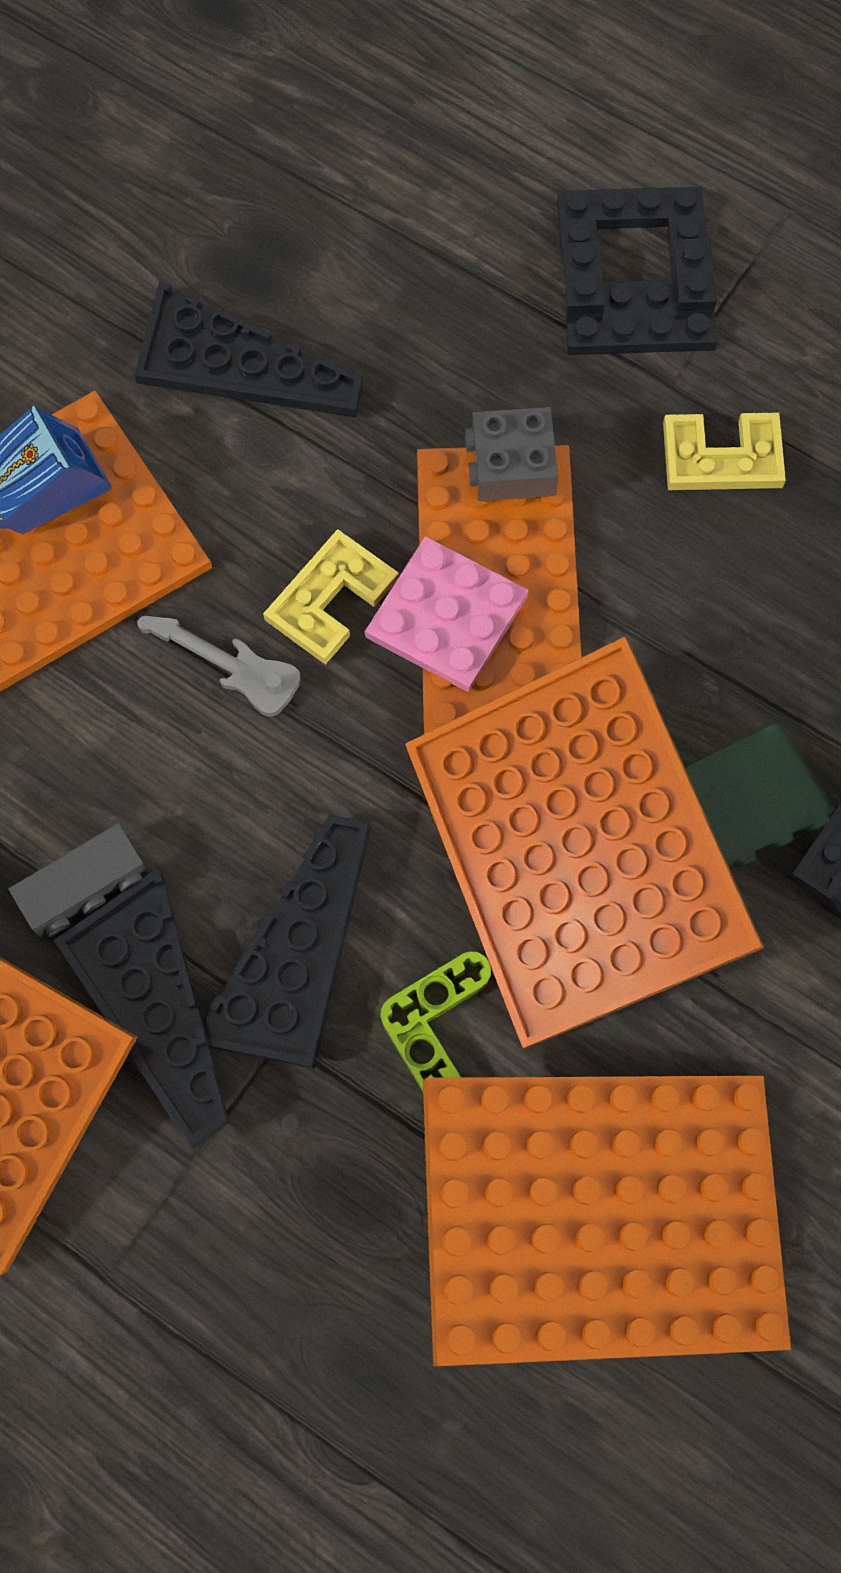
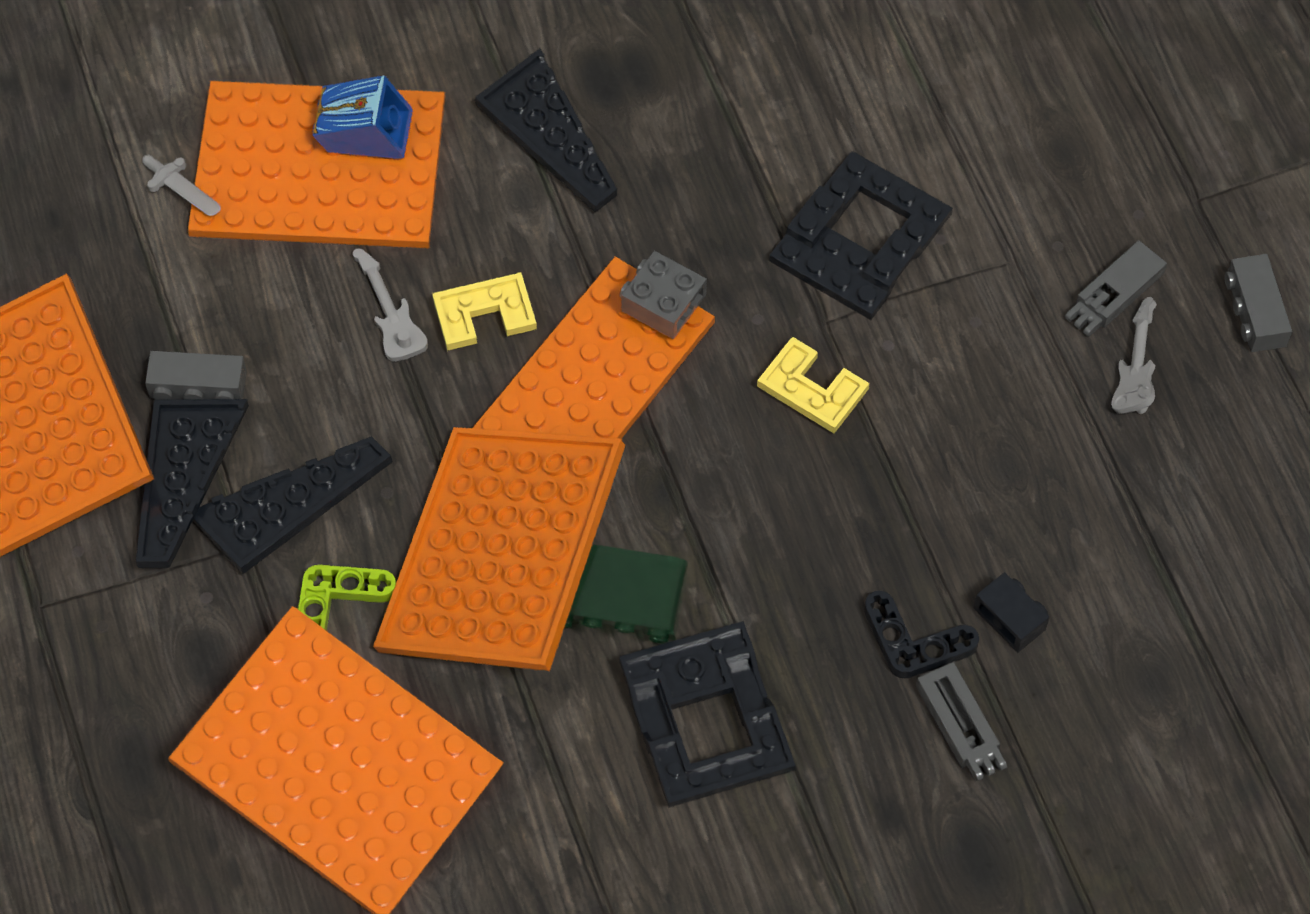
camera: 35 degrees right, 10 degrees down
bright pink plate [365,536,528,693] -> none

